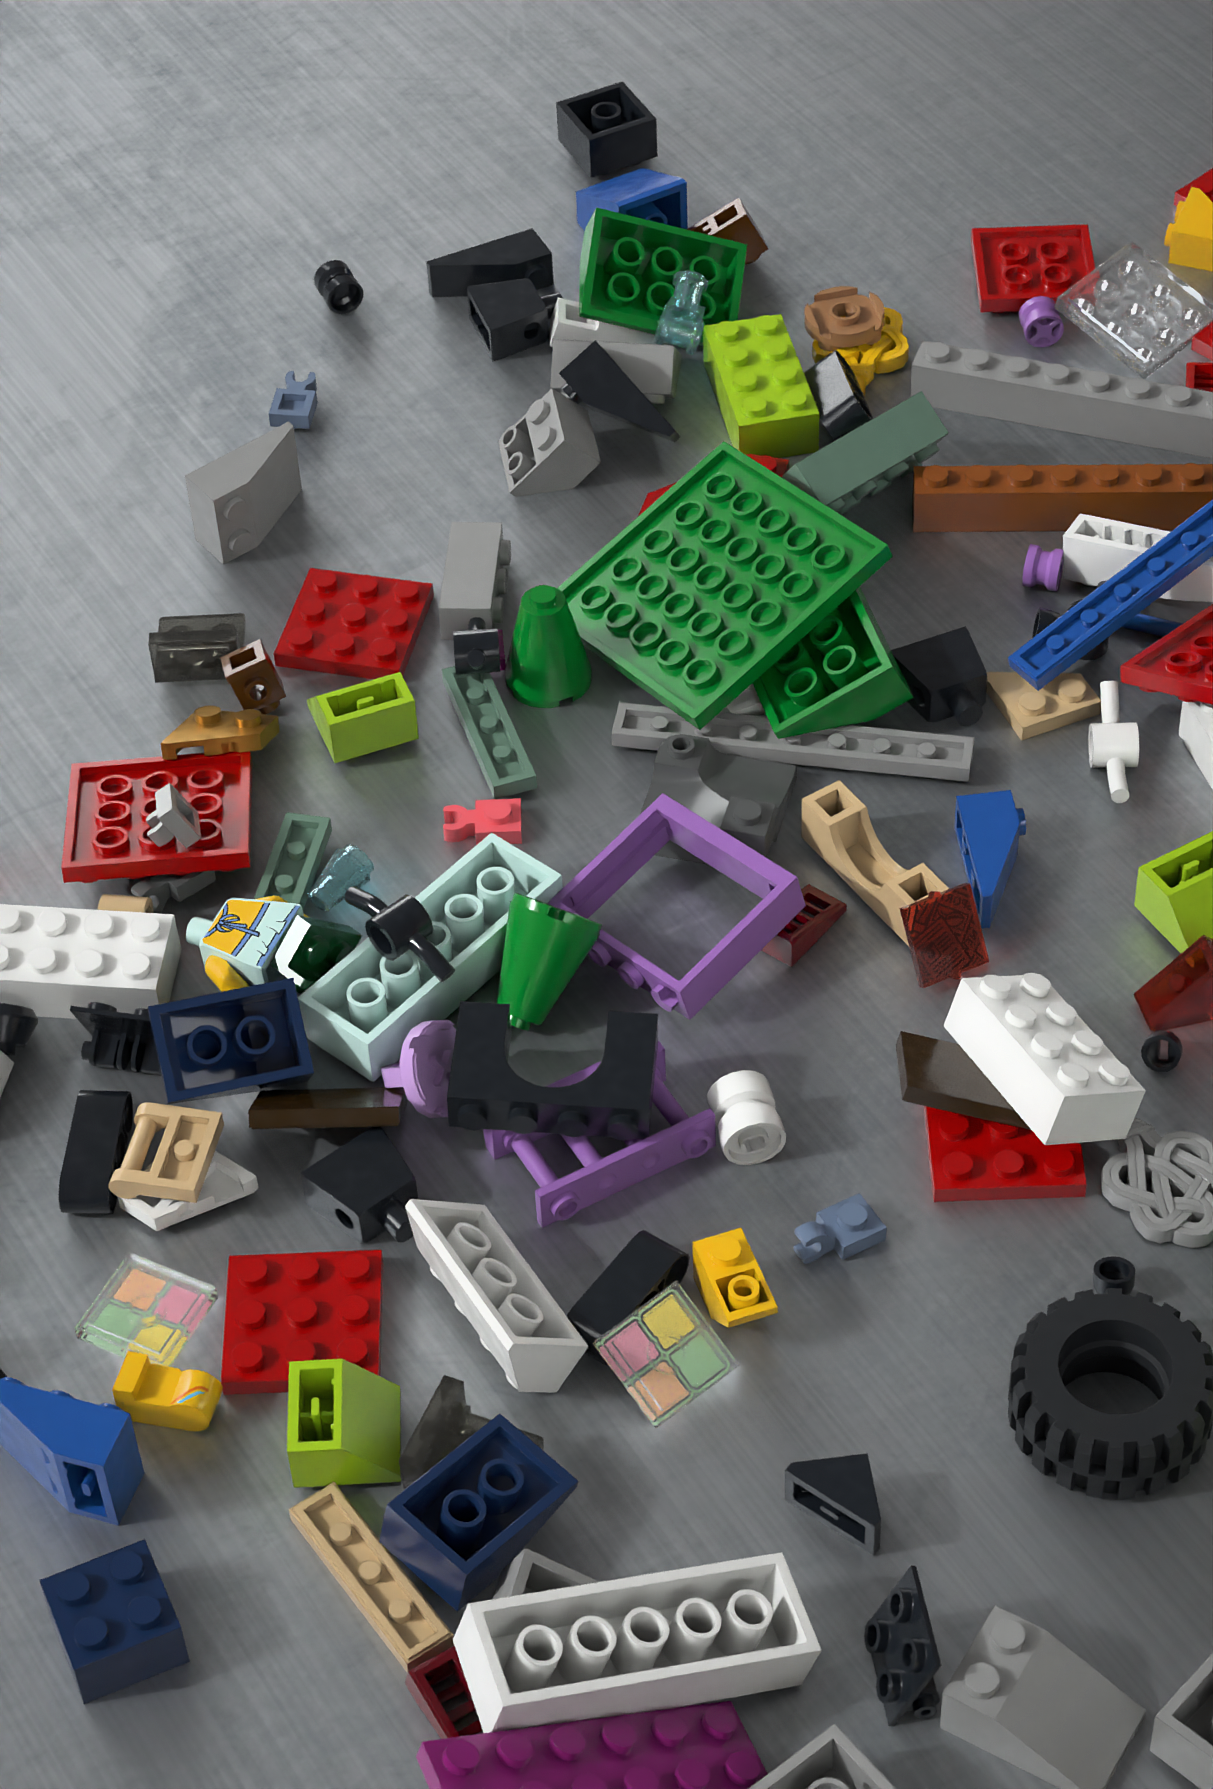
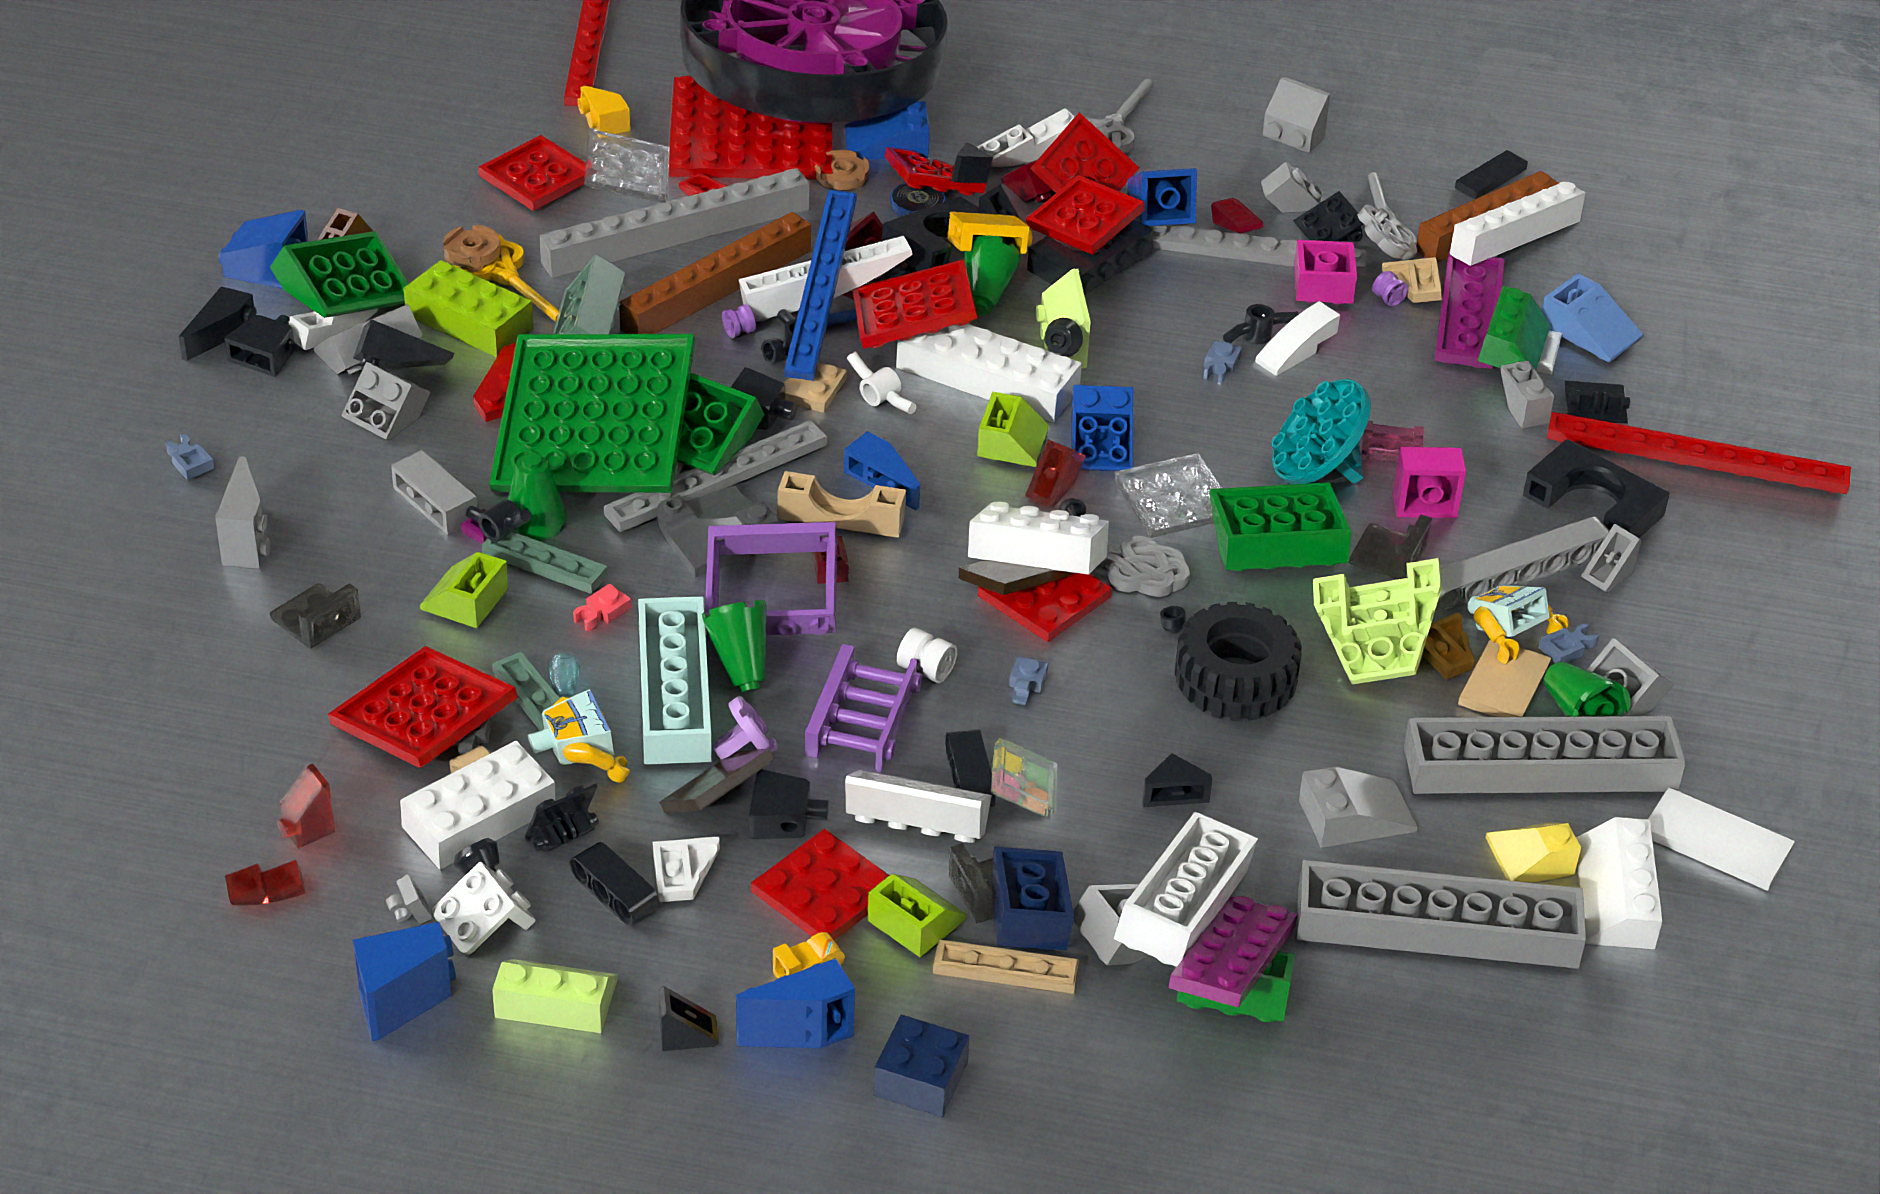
camera: 50 degrees left, 5 degrees down
clear tile [74,1252,218,1367] -> none
tan plate [108,1102,224,1203] -> none
light grey tile [146,783,201,848] -> none
dark blue slope [148,978,314,1104] -> none
pearl gold wing [161,705,280,760] -> none
reddish brown brick [220,639,286,714] -> none
dark green bracket [270,915,362,994] -> none
red plate [273,568,434,679] -> none
black wheel [314,260,363,314] -> none
black piece [345,886,455,983] -> none
dark red slope [405,1646,483,1739] -> none
black arch [447,1001,658,1141] -> none
black brick [556,81,658,178] -> none
clear light blue connector [654,271,709,356] -> none
yellow slope [692,1228,778,1328] -> none
black beam [804,350,873,440] -> none
black hinge [864,1566,942,1726] -> none
clear red piece [899,883,989,988] -> none
medium lavender wheel [1019,296,1064,348] -> none

